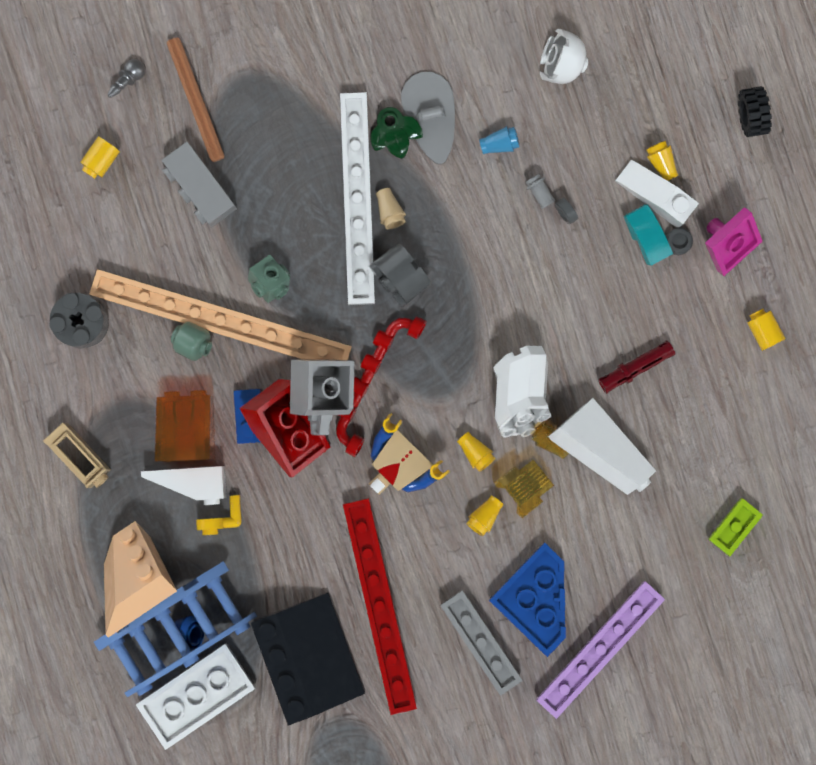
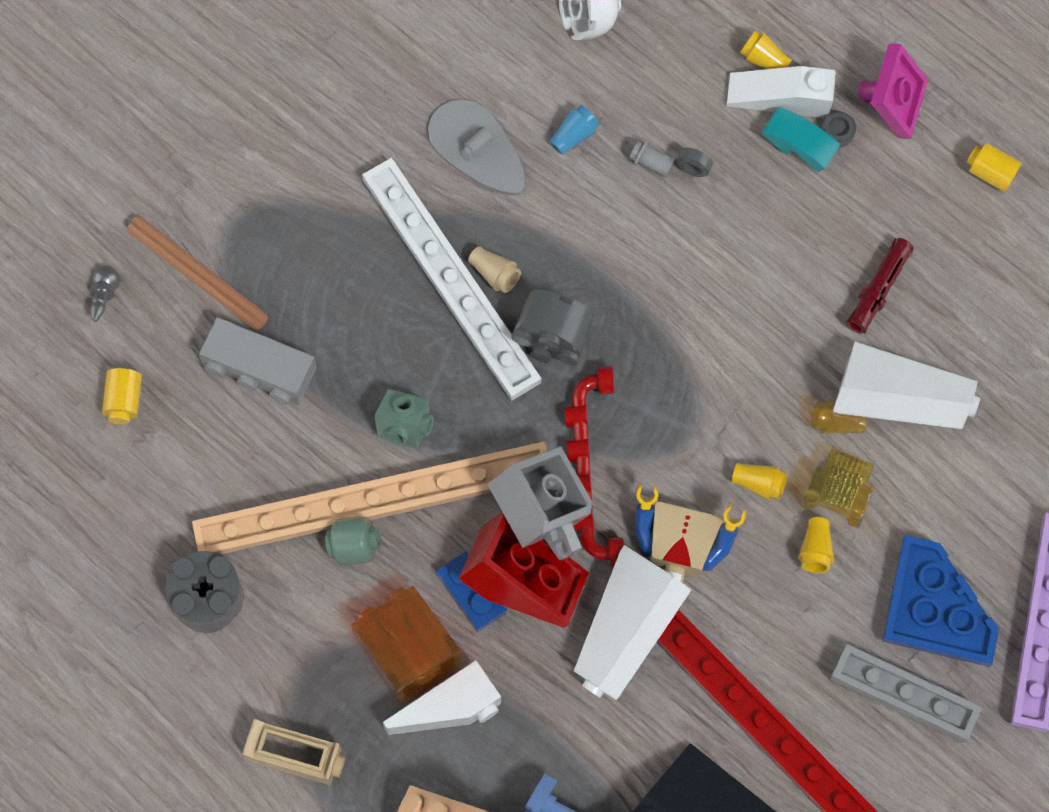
camera: 30 degrees left, 15 degrees down
yellow plate [196,495,241,535] -> none
dark green plate [370,107,423,159] -> none
white brick [493,346,551,438] -> none
none -> white slope [574,545,691,700]

